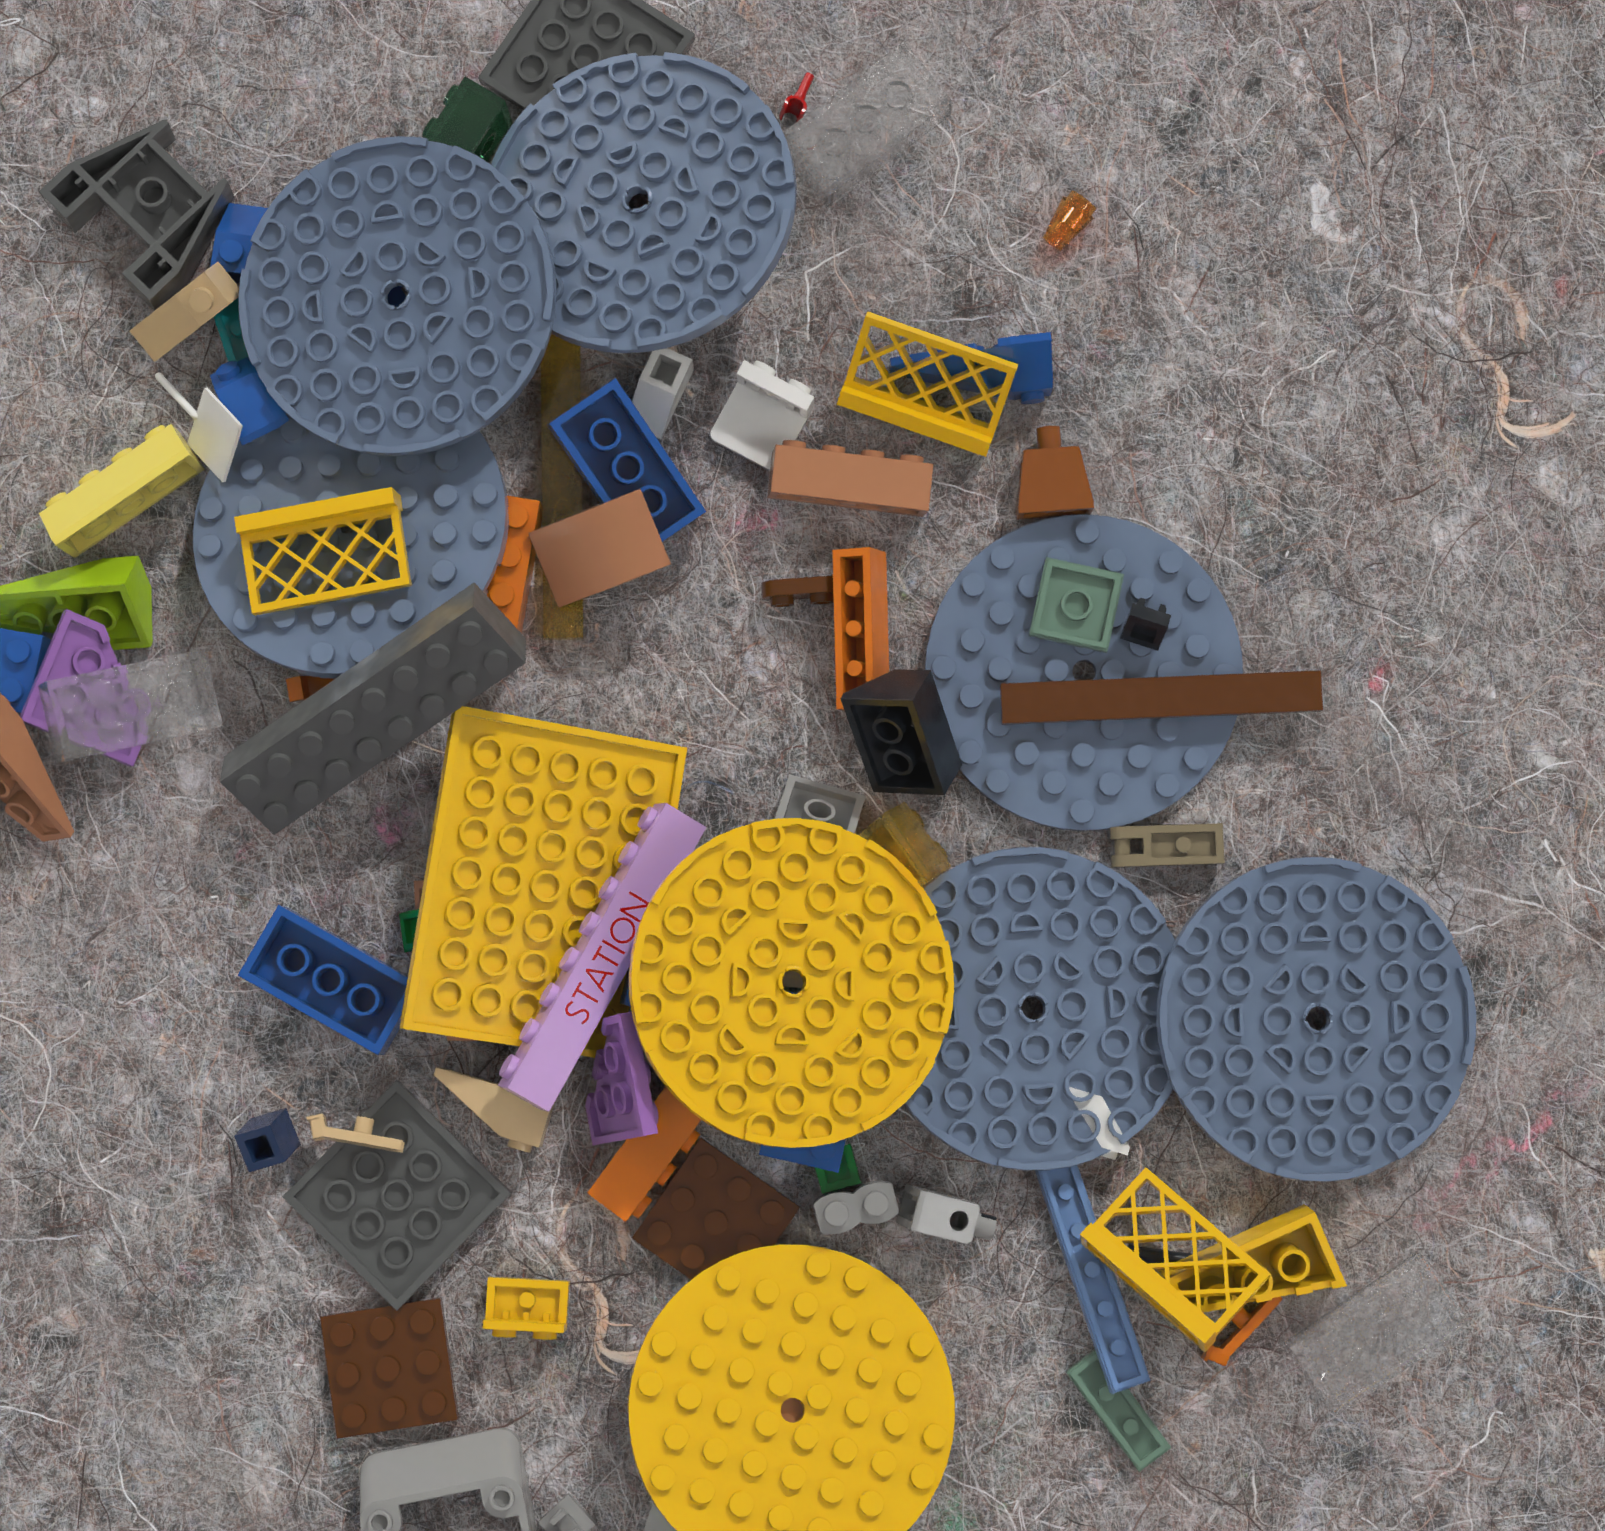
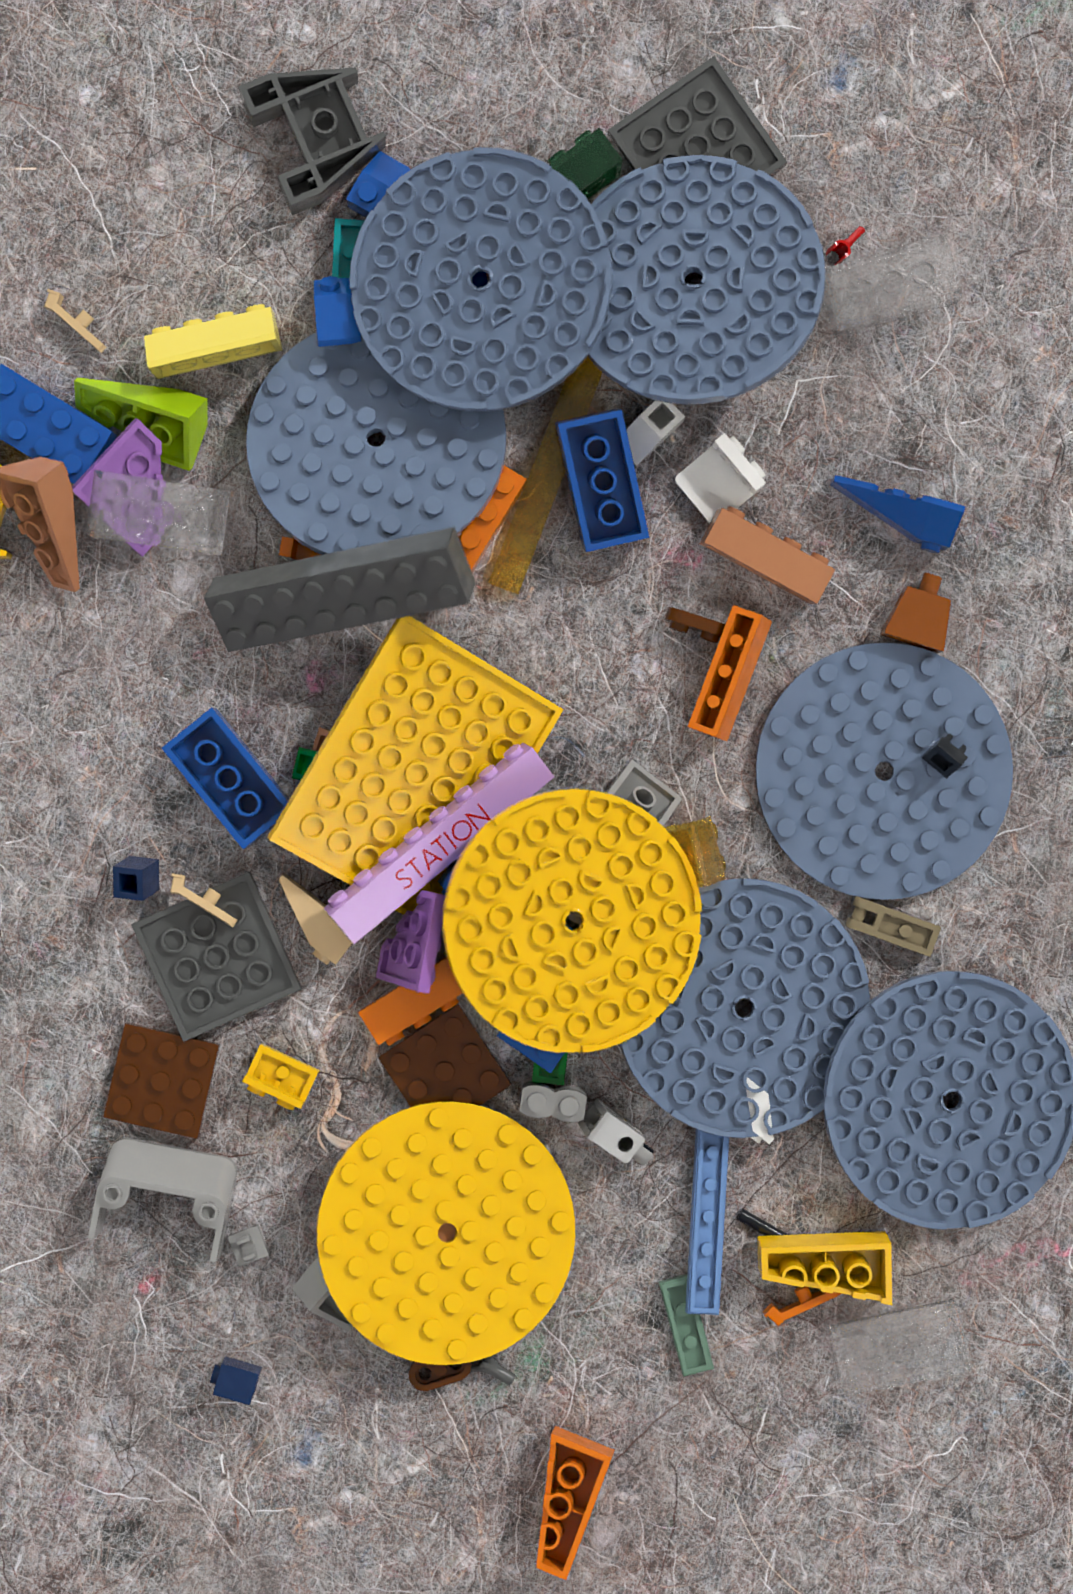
camera: 25 degrees right, 5 degrees up
tan slope [130,262,239,362] -> none
white piece [155,372,243,482] -> none
yellow fence [234,487,412,616] -> none
nougat slope [528,488,671,607] -> none
yellow fence [837,312,1019,457] -> none
black slope [840,669,962,795] -> none
reddish brown tile [1000,670,1323,725] -> none
sand green tile [1029,557,1124,653] -> none
clear orange cone [1042,190,1097,251] -> none
yellow fence [1080,1167,1270,1352] -> none

